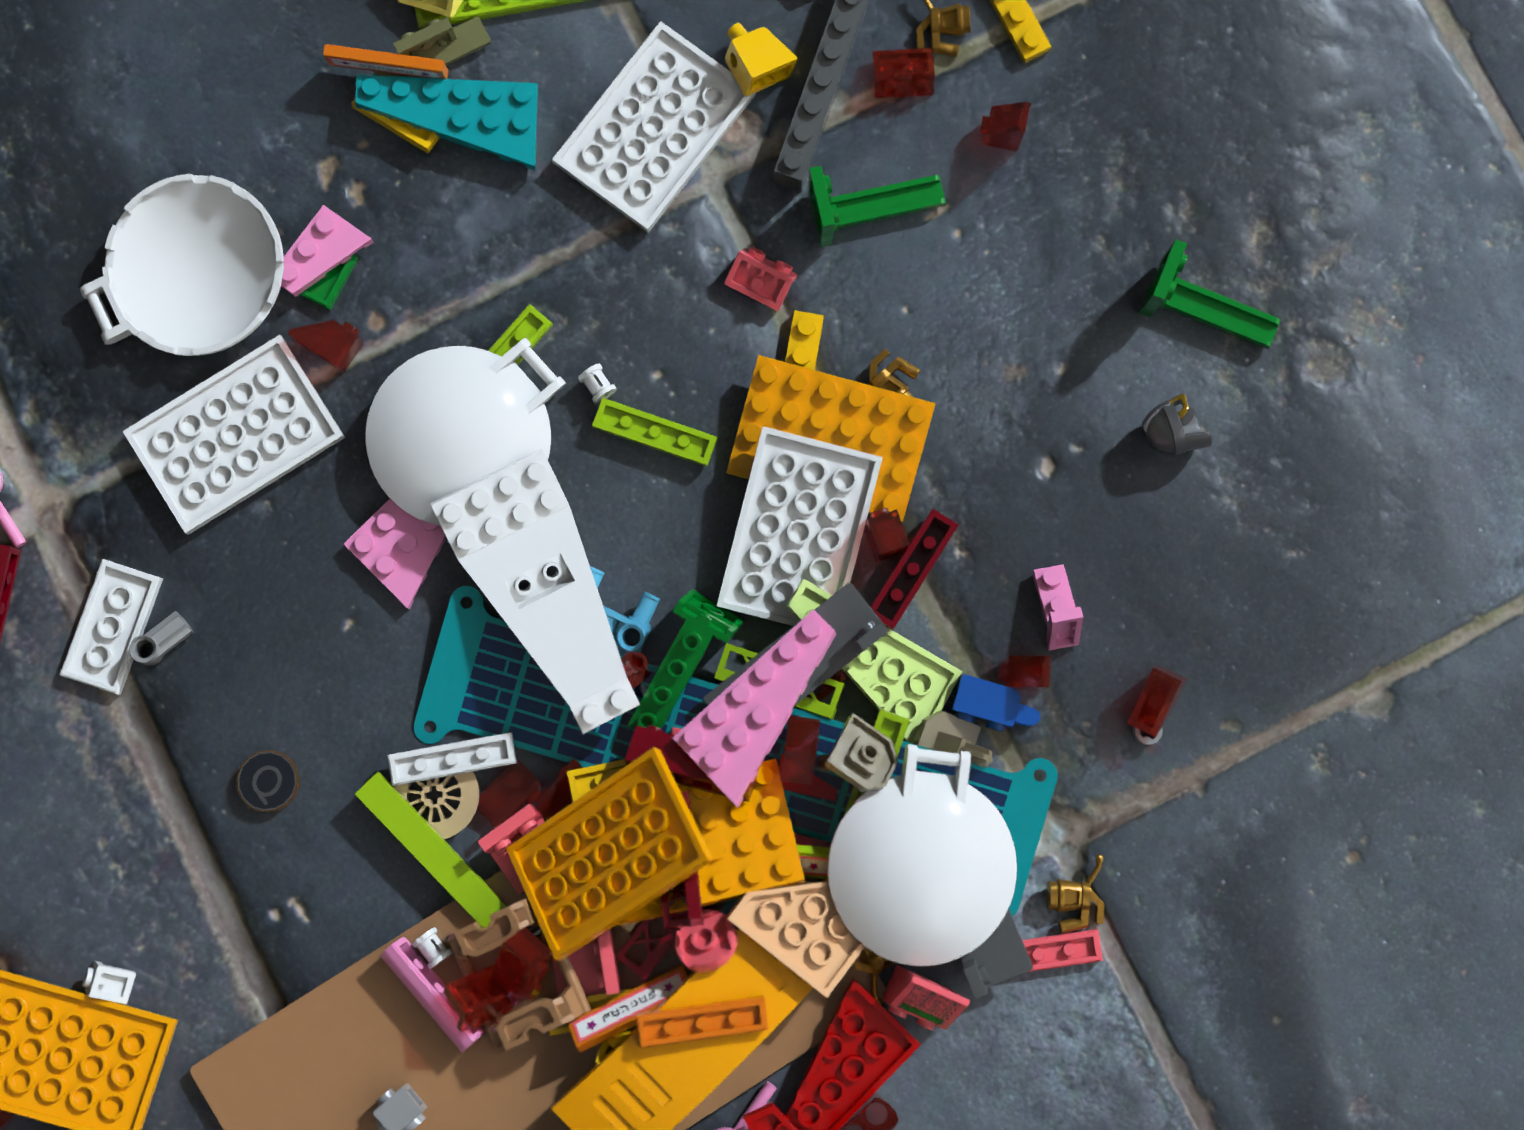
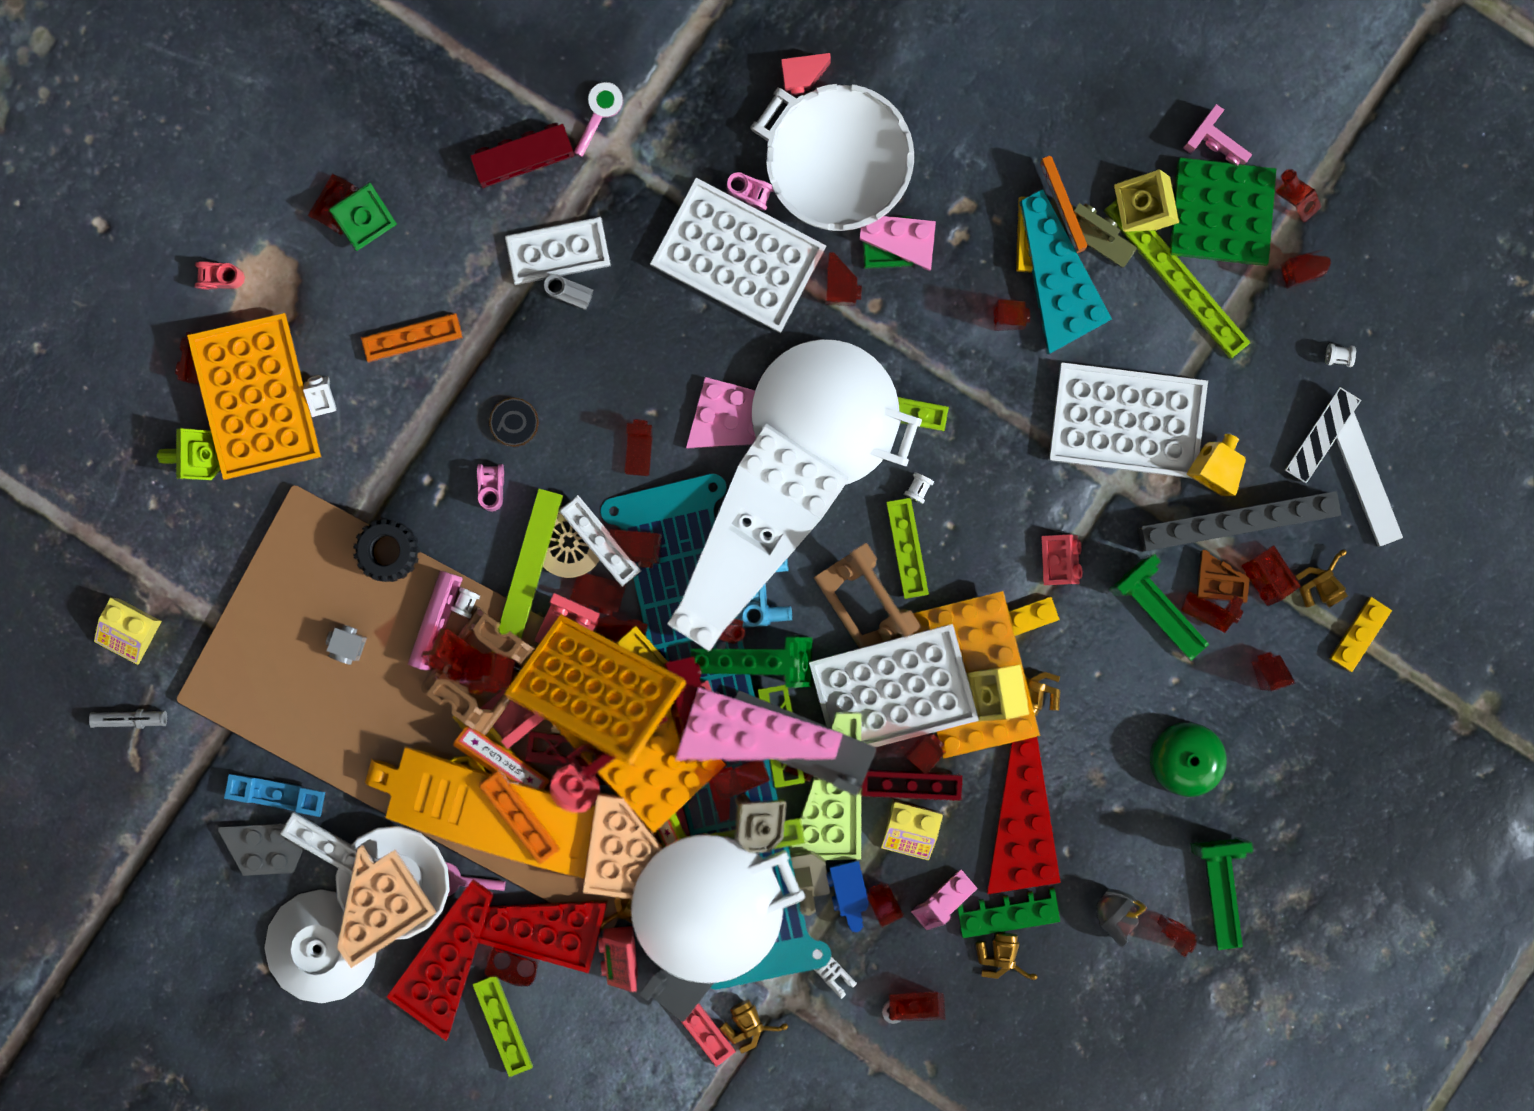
camera: 60 degrees right, 5 degrees up
none -> black tyre [353,519,420,582]
none -> orange tile [361,313,463,362]
none -> bright pink piece [477,464,504,512]
none -> clear red slope [610,529,663,568]
none -> clear red bracket [625,419,653,476]
none -> bright pink piece [726,172,774,211]
none -> coral slope [781,53,831,96]
none -> white hinge [813,949,857,999]
none -> medium nougat piece [814,543,921,648]
none -> light yellow slope [881,800,943,860]
none -> green hinge [957,887,1060,938]
none -> light yellow slope [967,665,1029,722]
none -> pearl gold piece [975,932,1038,980]
none -> red wing [987,737,1061,894]
none -> clear red slope [993,299,1030,331]
none -> green cylinder [1150,722,1227,797]
none -> clear red bracket [1157,914,1197,957]
none -> clear red bracket [1181,592,1244,633]
none -> dark orange wing [1196,550,1249,604]

